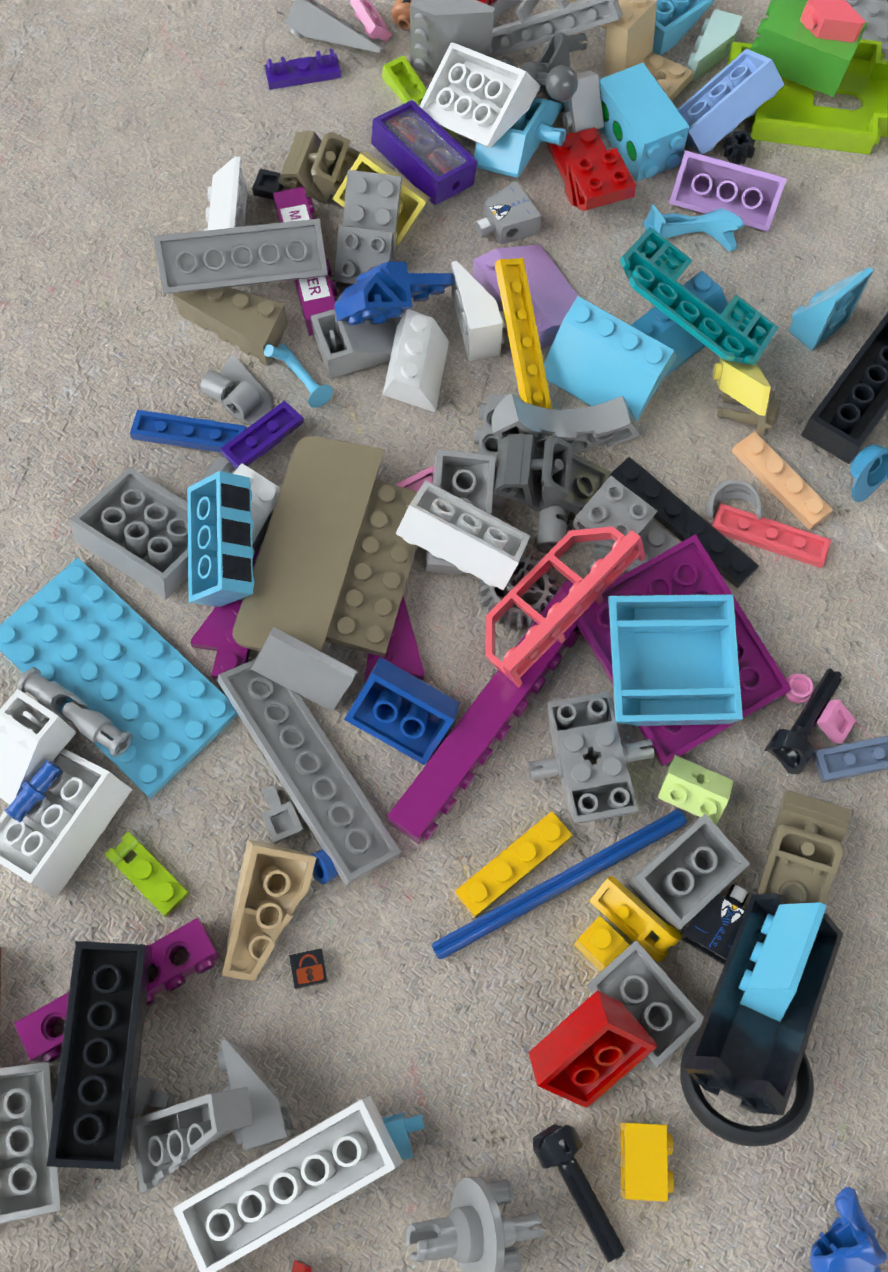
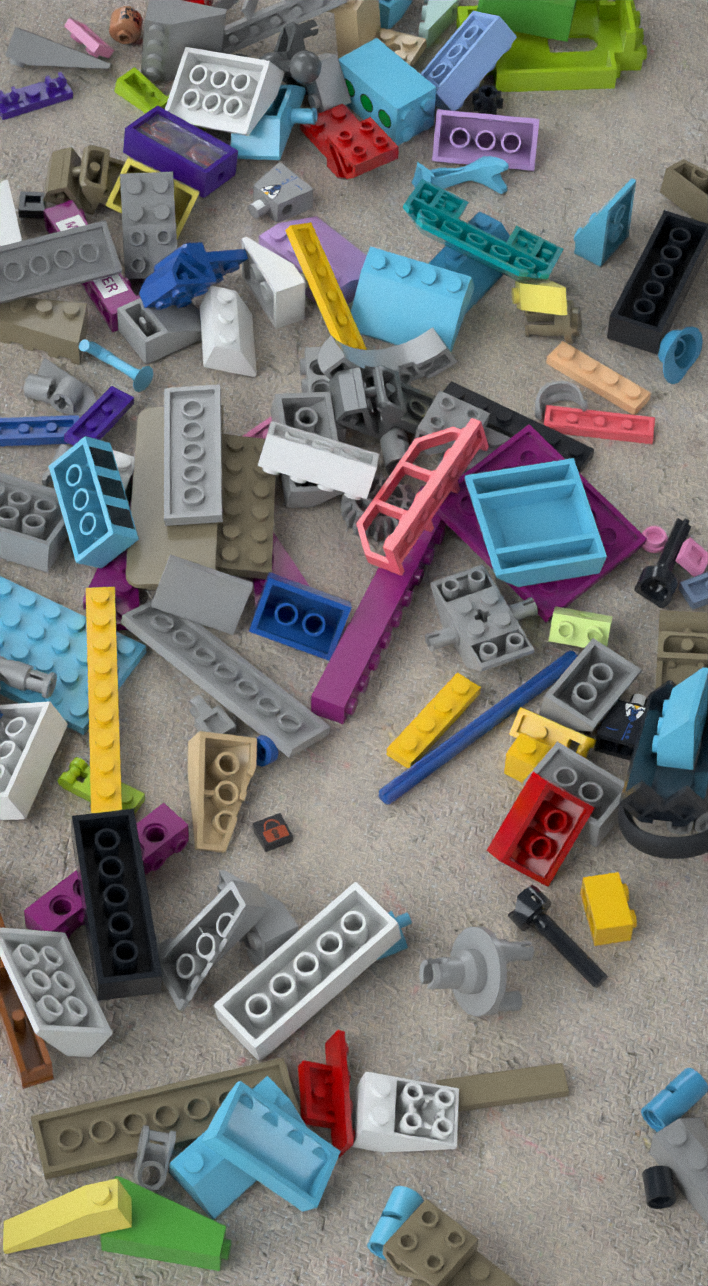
camera: 15 degrees left, 15 degrees down
none -> yellow plate [86,587,122,813]
none -> light grey plate [164,384,223,526]

